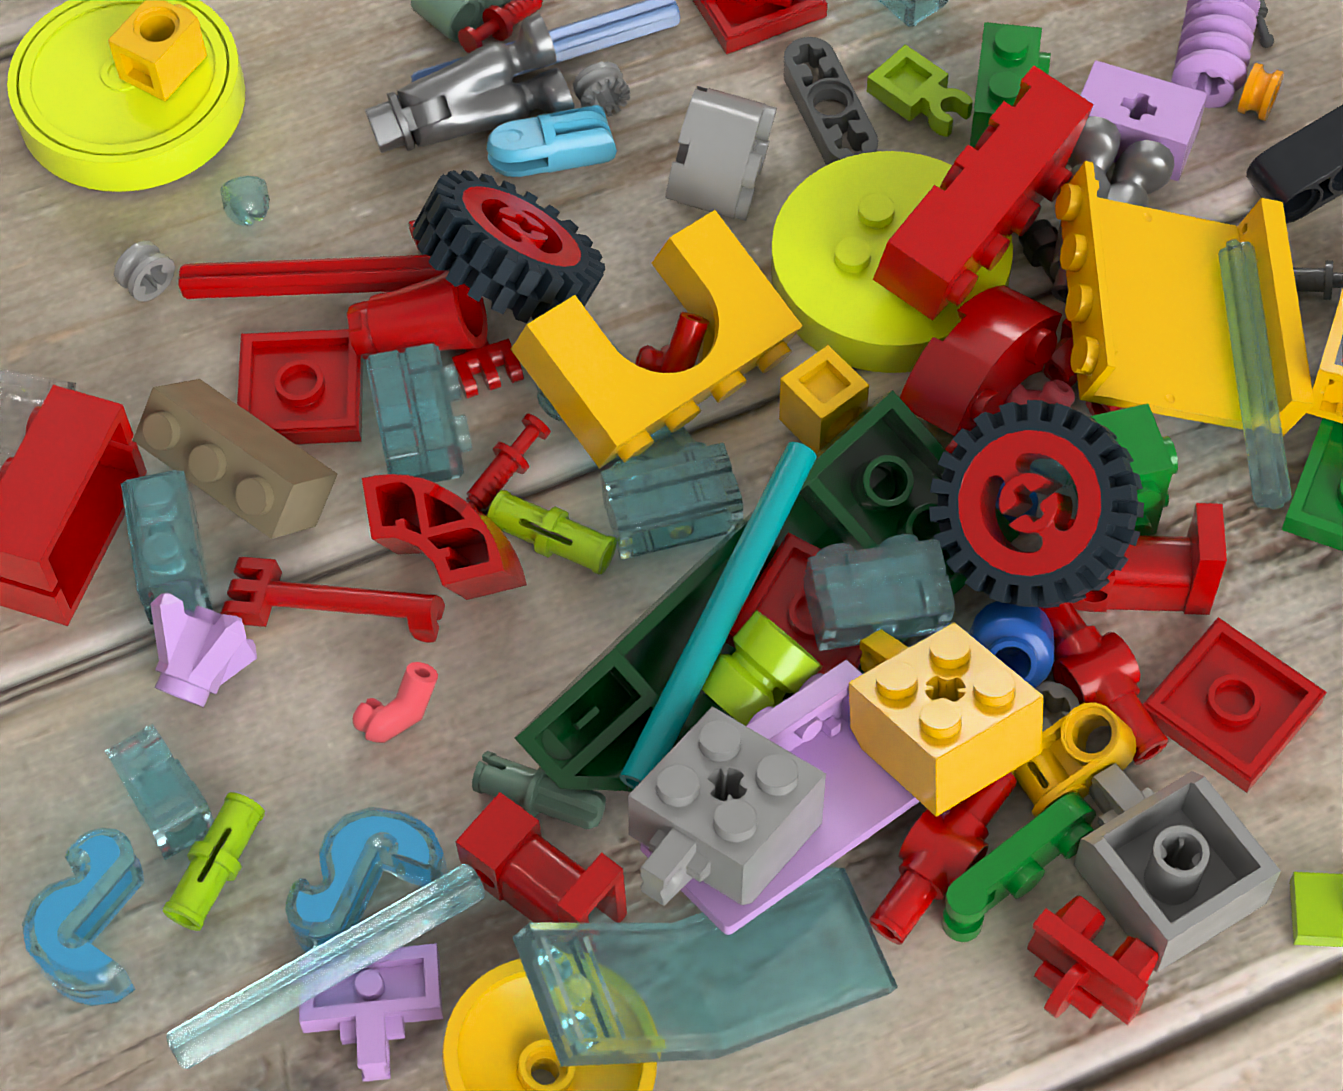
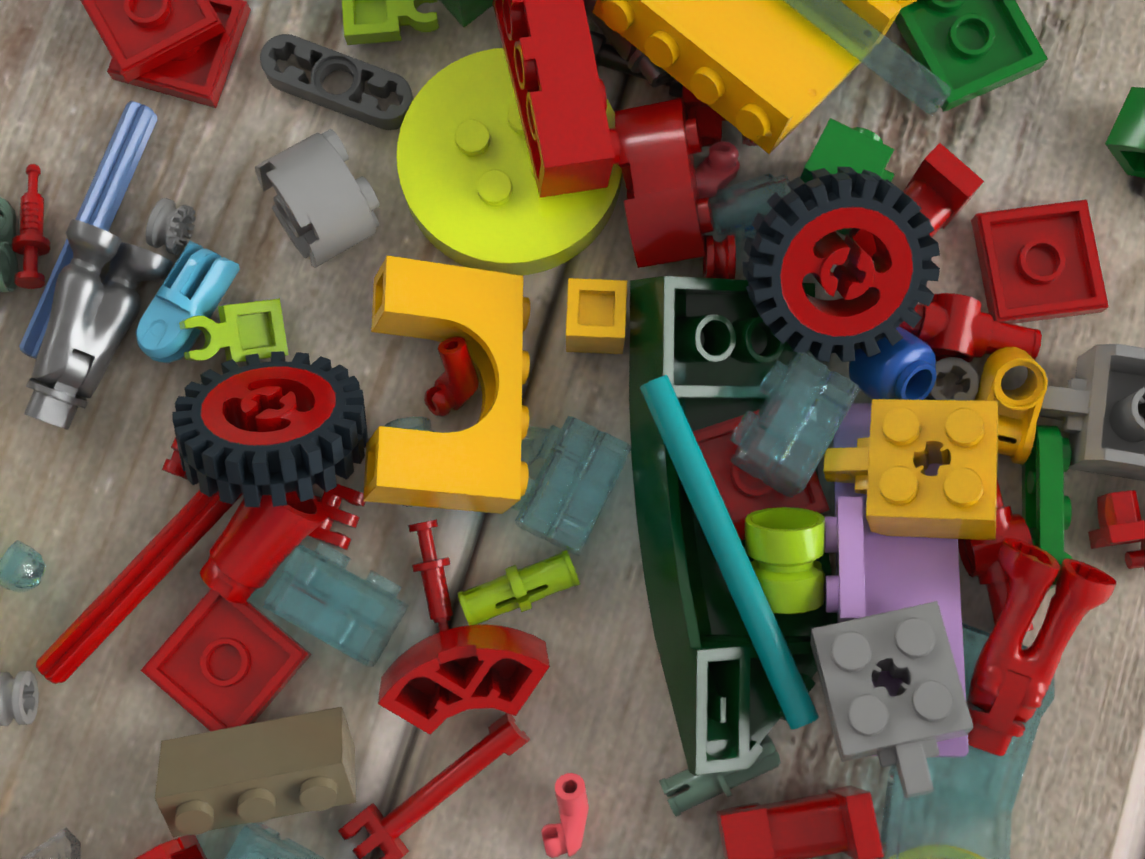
camera: 50 degrees left, 20 degrees up
none -> lime plate [179,298,289,363]
none -> red piece [966,538,1116,756]

